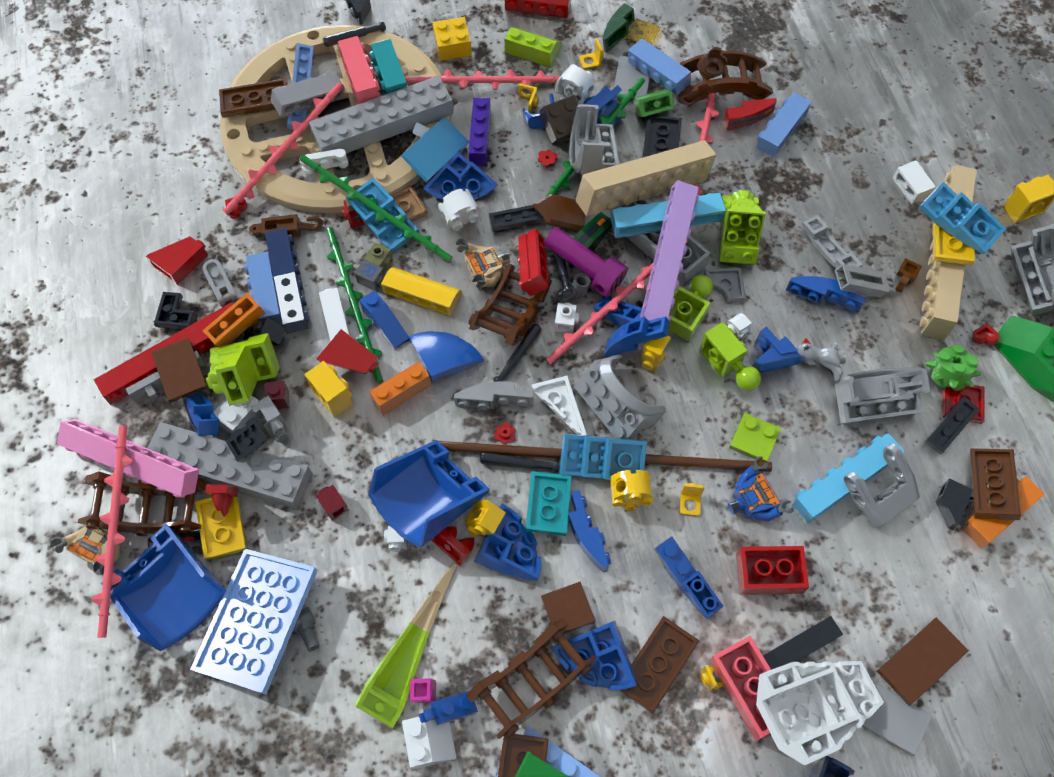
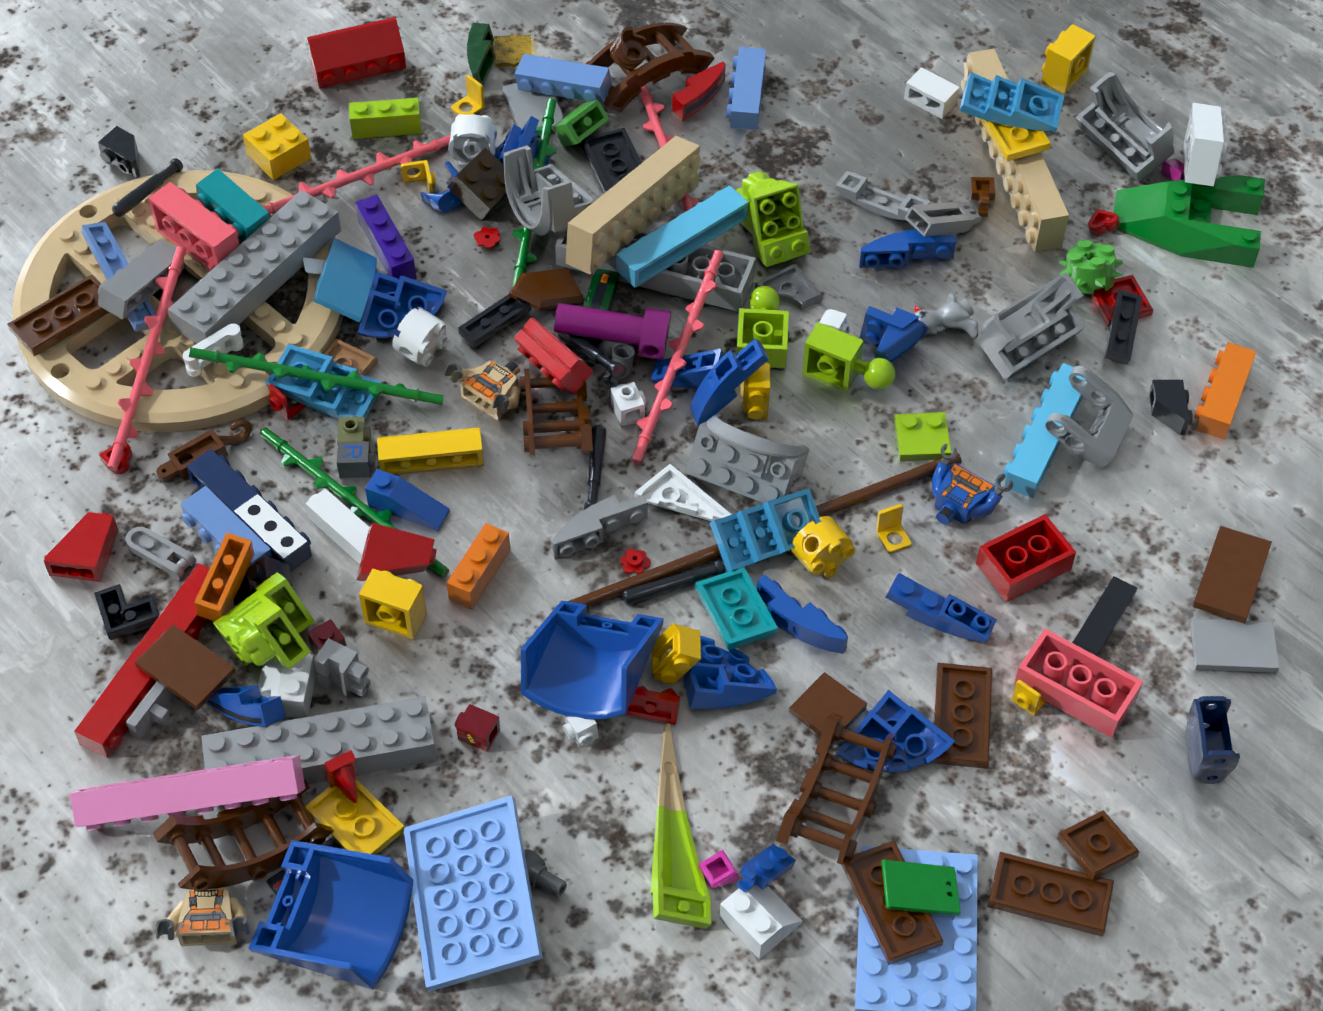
camera: 30 degrees left, 10 degrees down
coral plant [92,425,133,638] -> none
black bracket [225,417,271,462] -> none
blue brick [408,331,484,382] -> none
lavender brick [640,180,699,323] -> none
white wedge [756,661,884,765] -> none
reddish brown tile [970,448,1021,520] -> none

